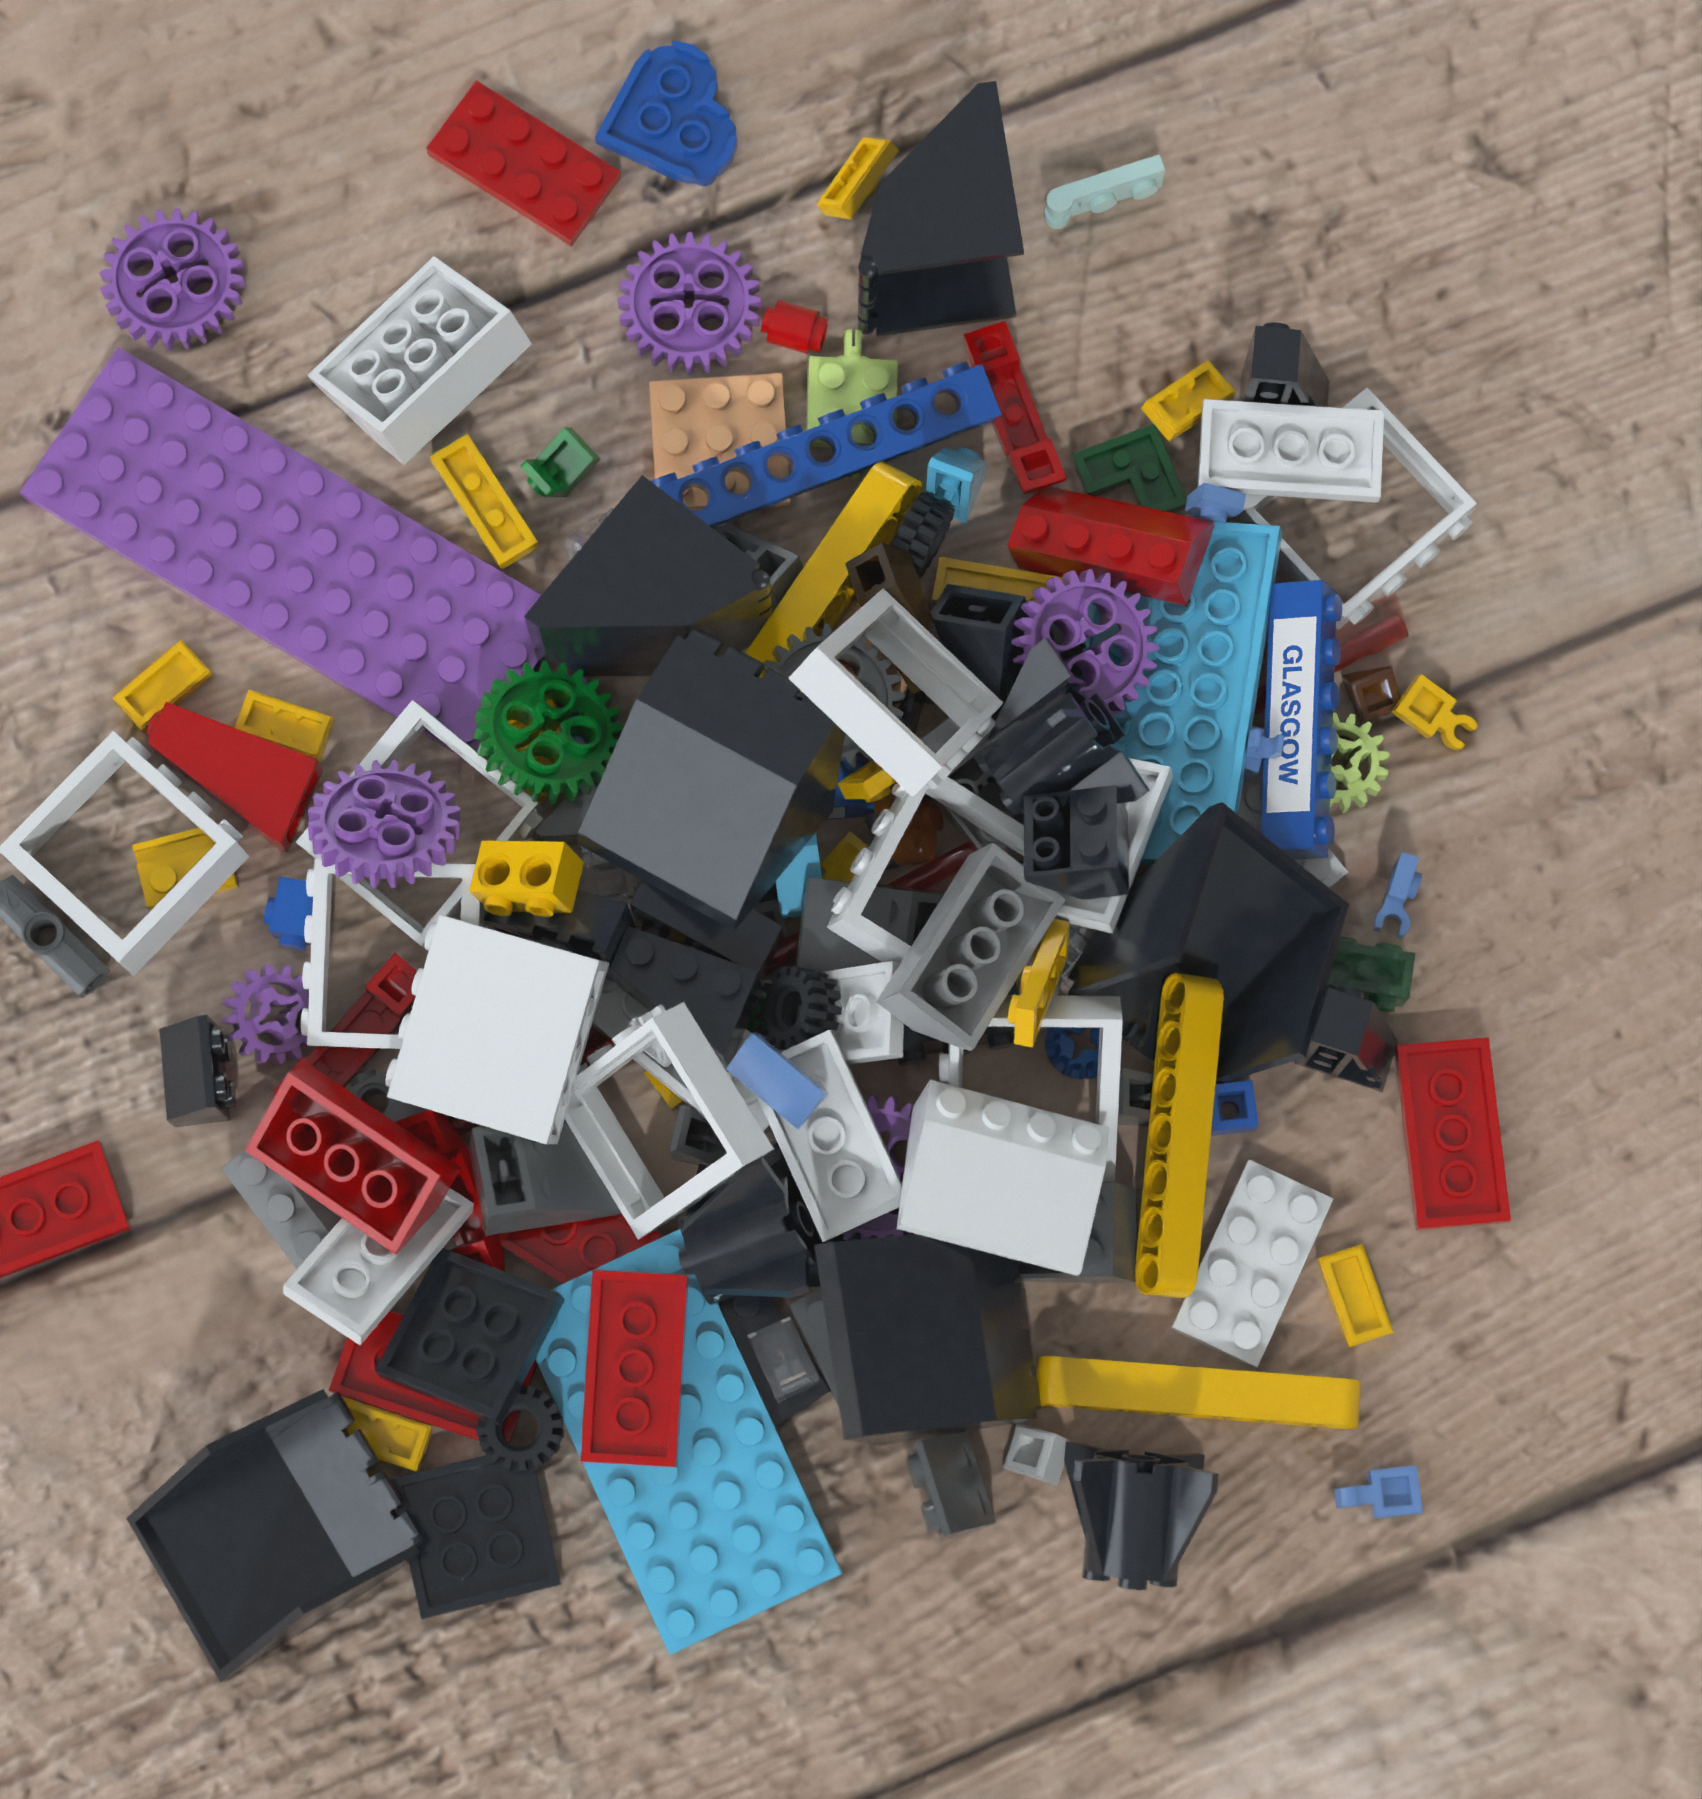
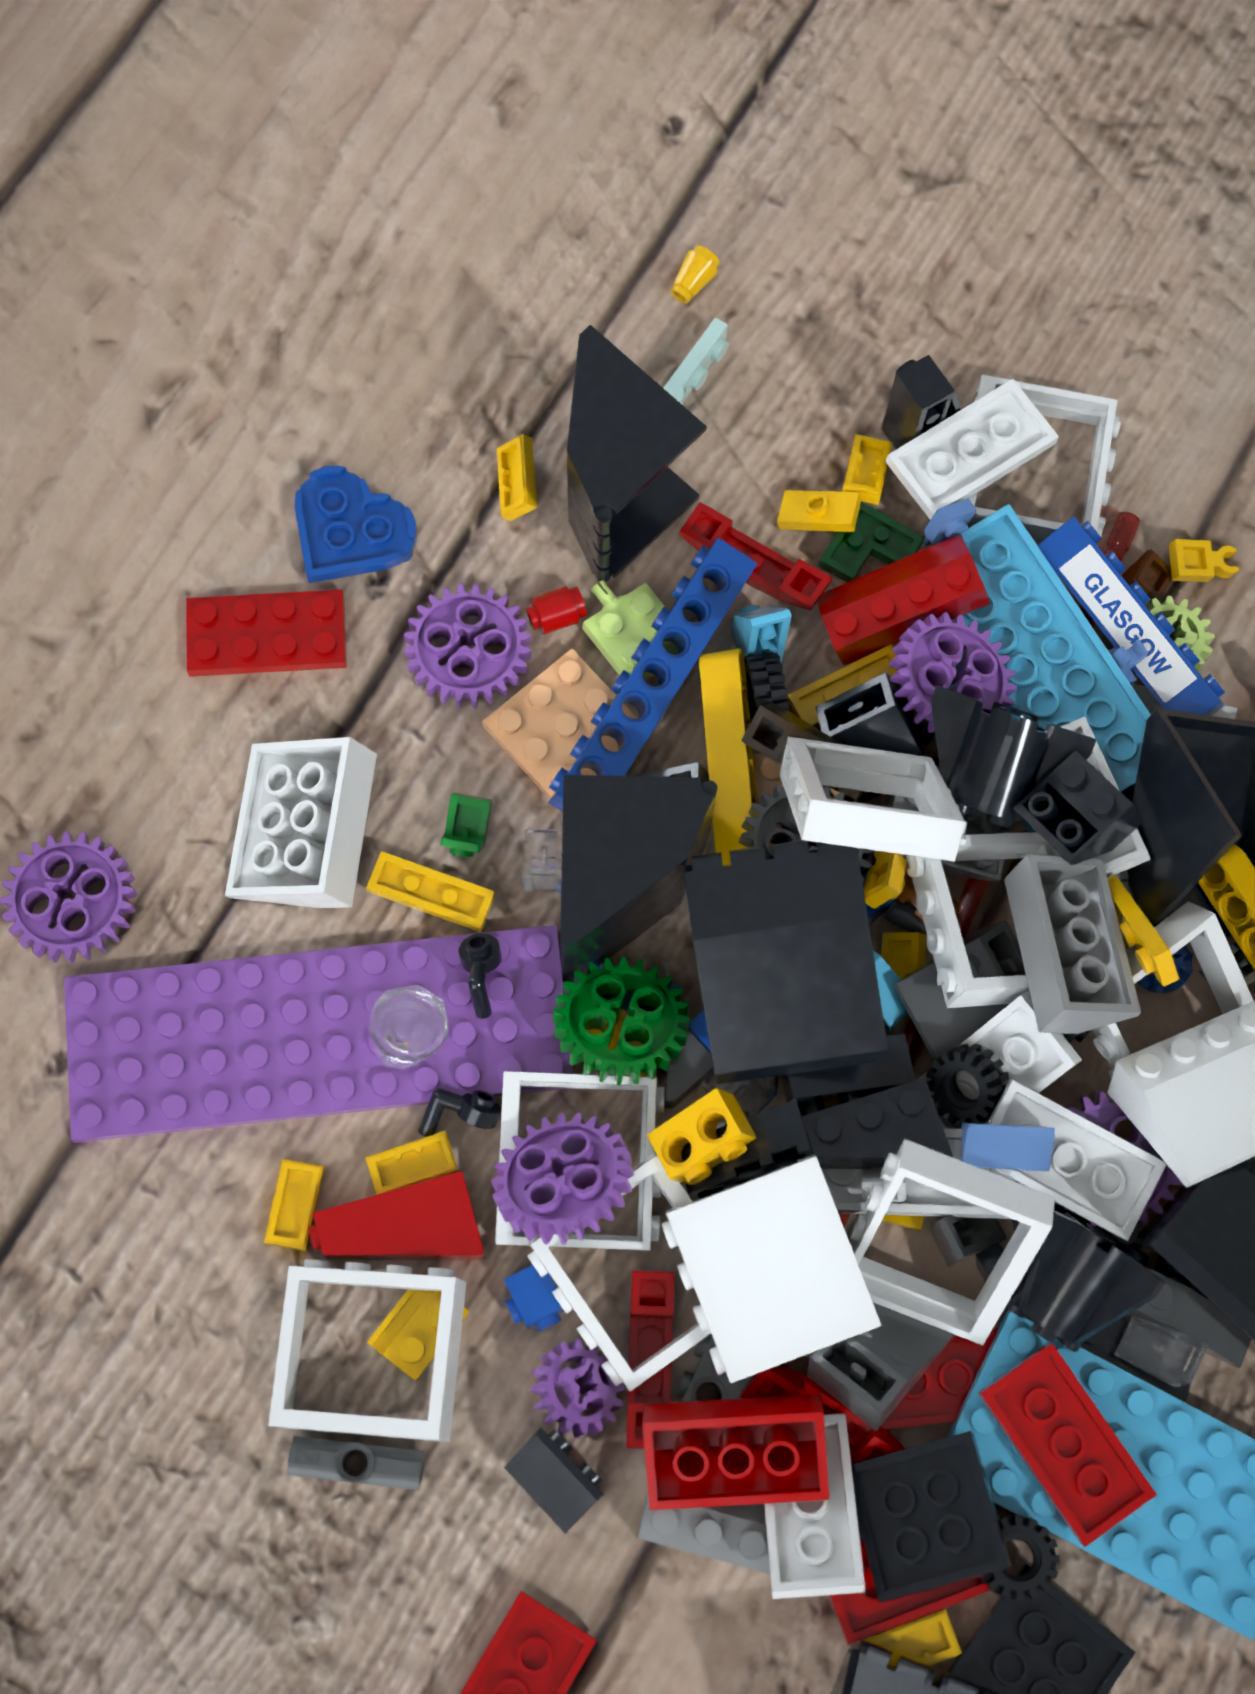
camera: 40 degrees left, 5 degrees down
none -> clear hat [369,985,449,1070]
none -> black plate [418,1088,502,1137]
none -> black plate [458,933,502,1019]
none -> yellow cone [670,245,720,304]
none -> yellow plate [777,490,861,532]

